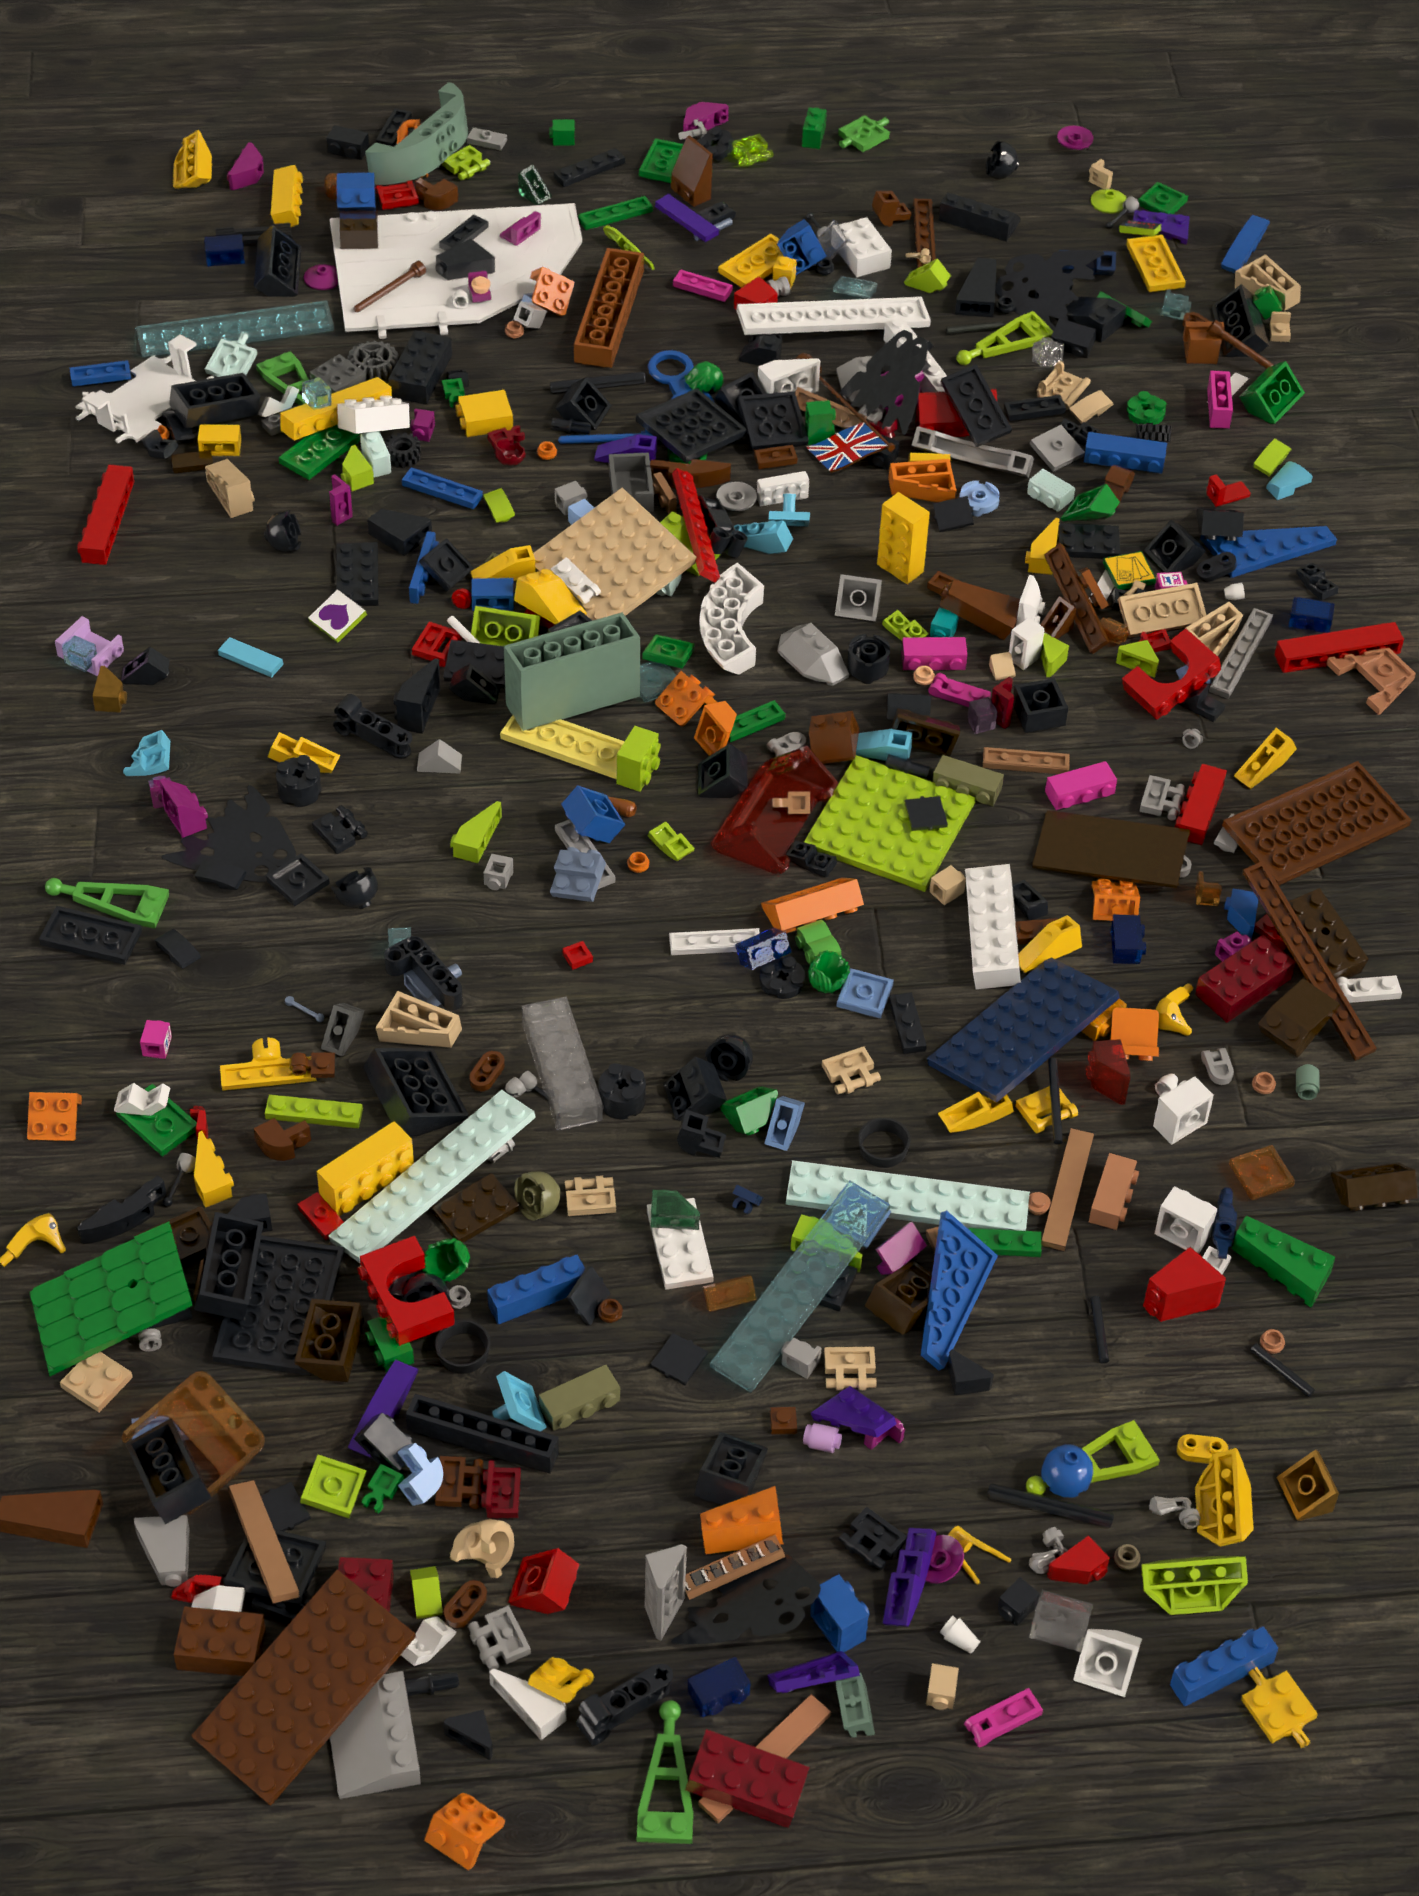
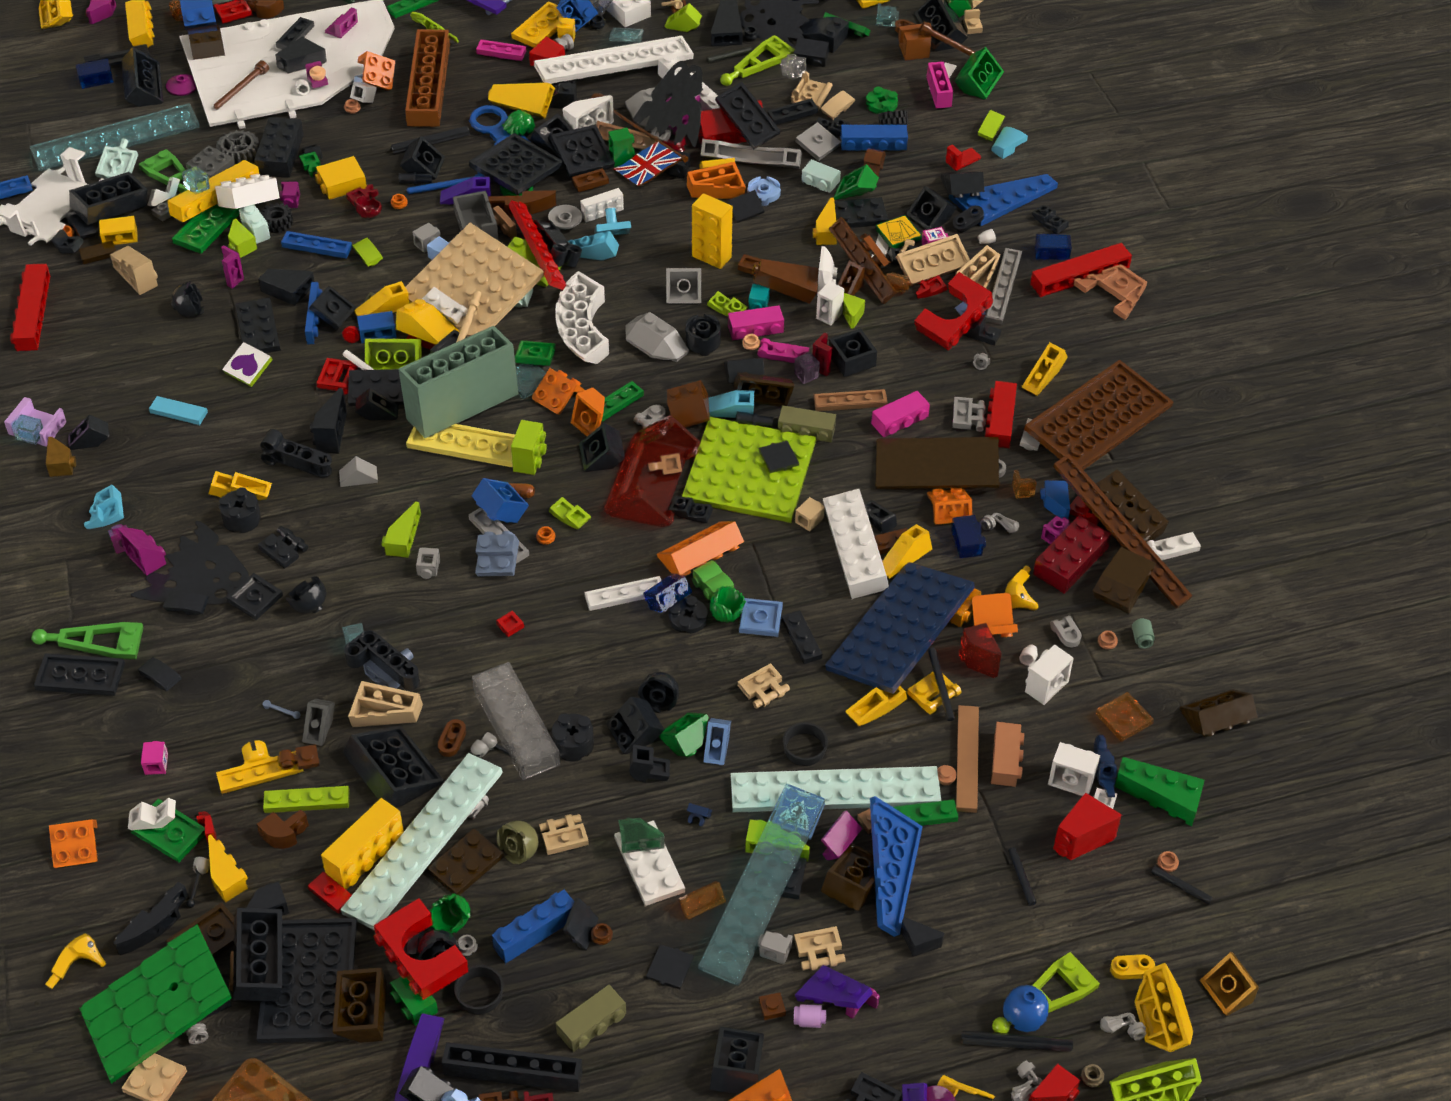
camera: 10 degrees left, 0 degrees up
medium azure tile [492,1371,547,1431] -> none
tan slope [989,652,1016,680] -> none
lime slope [1116,640,1159,678] -> none
none -> tan bar [456,291,481,342]
none -> yellow slope [488,83,555,118]
none -> light grey piece [980,513,1019,534]

